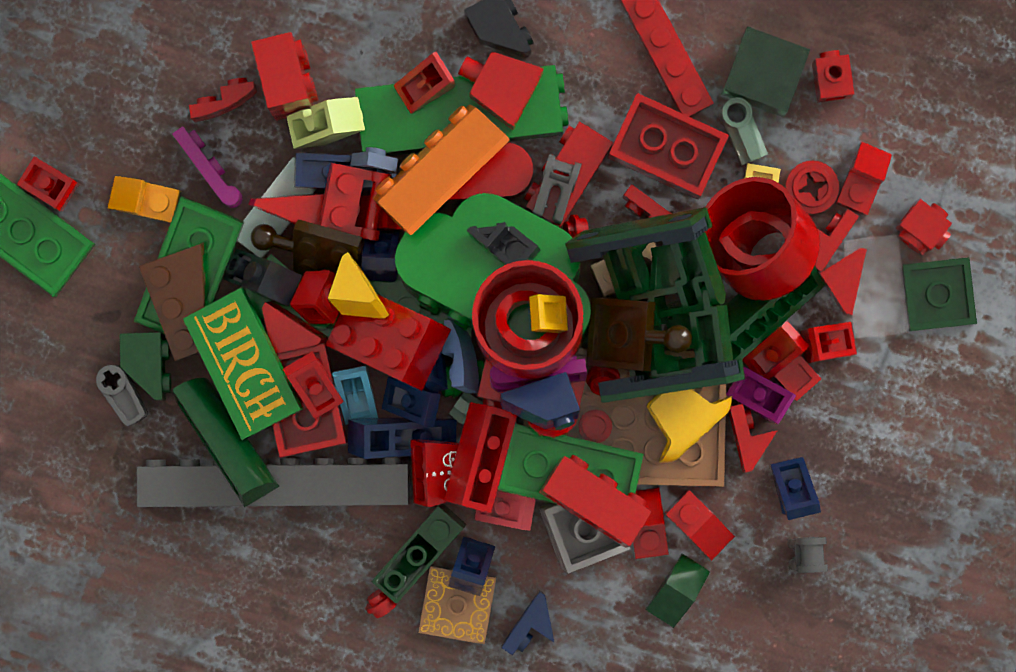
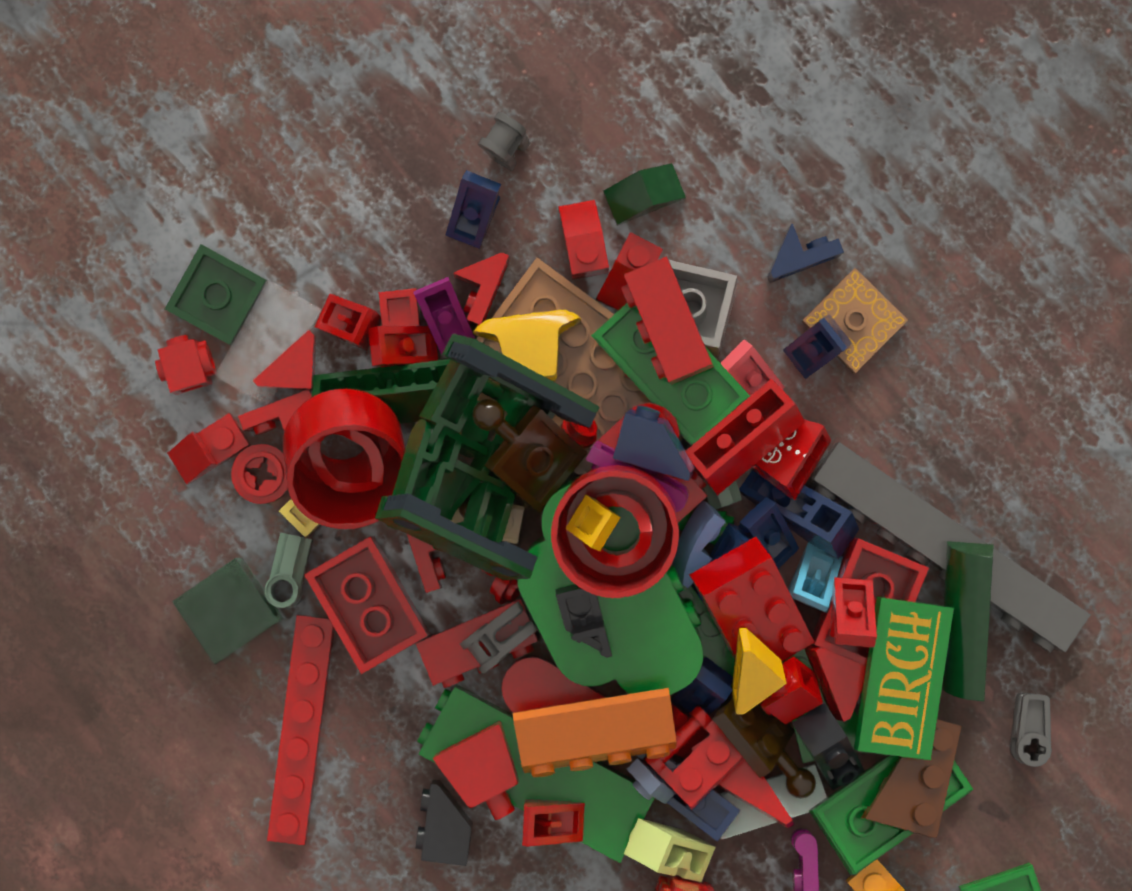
camera: 140 degrees left, 0 degrees up
dark green slope [120,332,172,401] -> none
red plate [365,589,397,618] -> none
dark green slope [371,504,467,604] -> none
red plate [578,410,612,443] -> none
red brick [812,50,854,103] -> none

